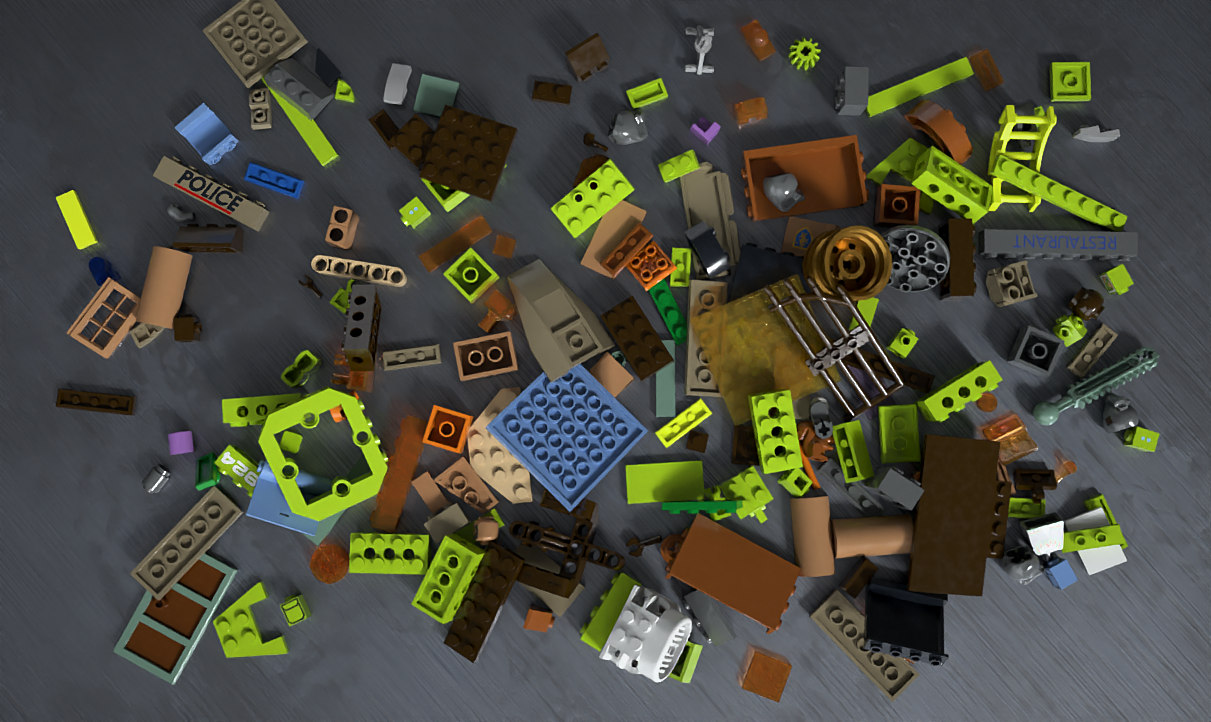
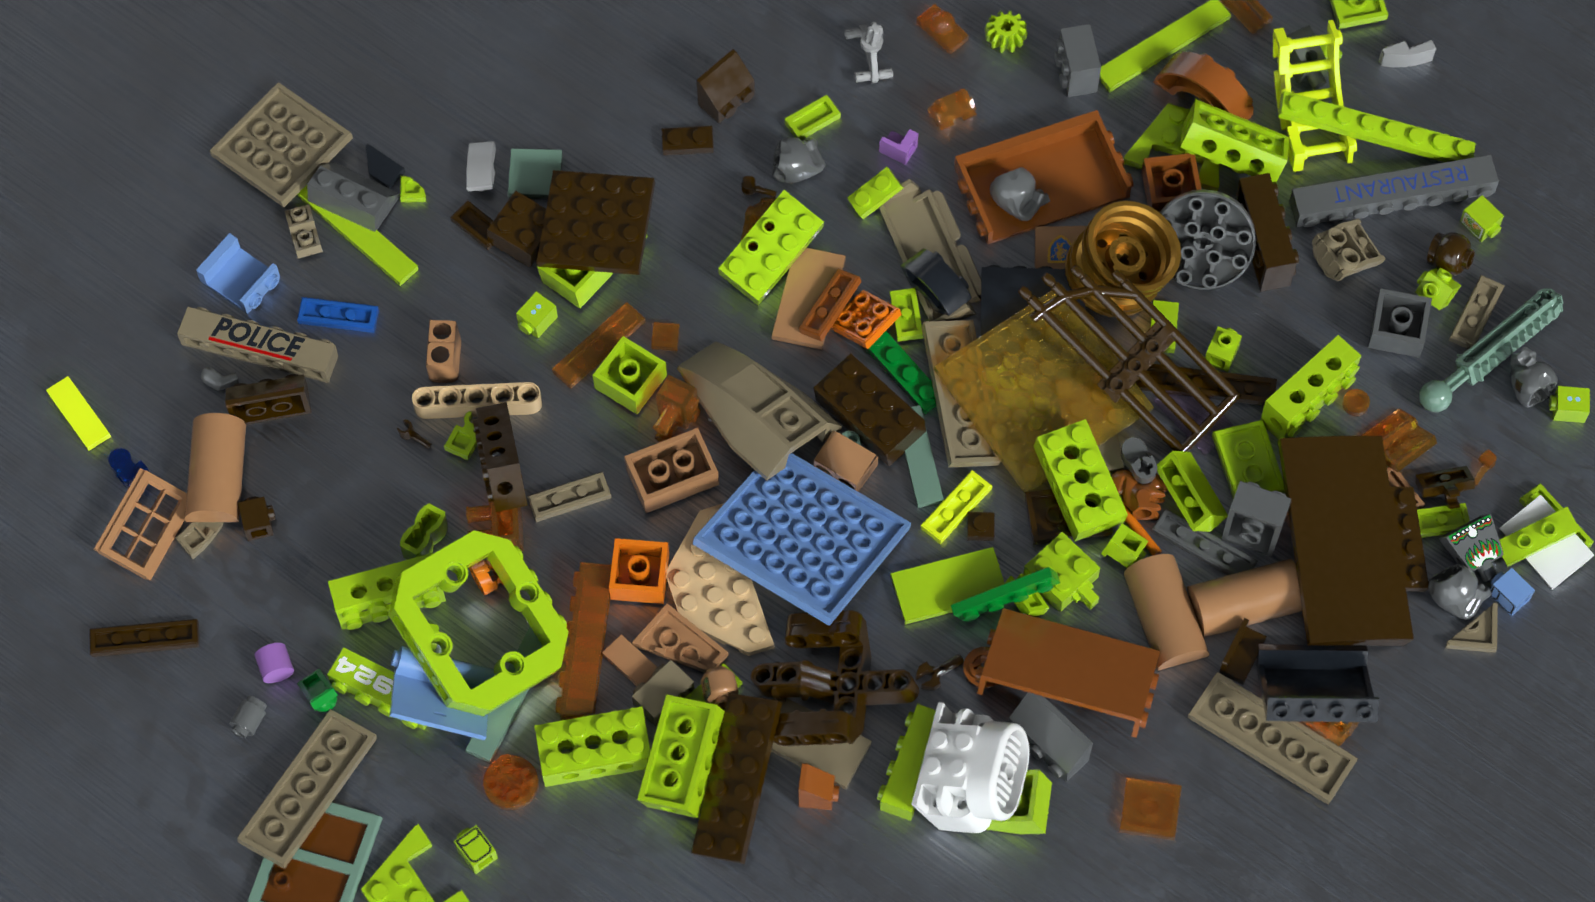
camera: 10 degrees left, 20 degrees down
none -> dark tan tile [1445,603,1498,653]

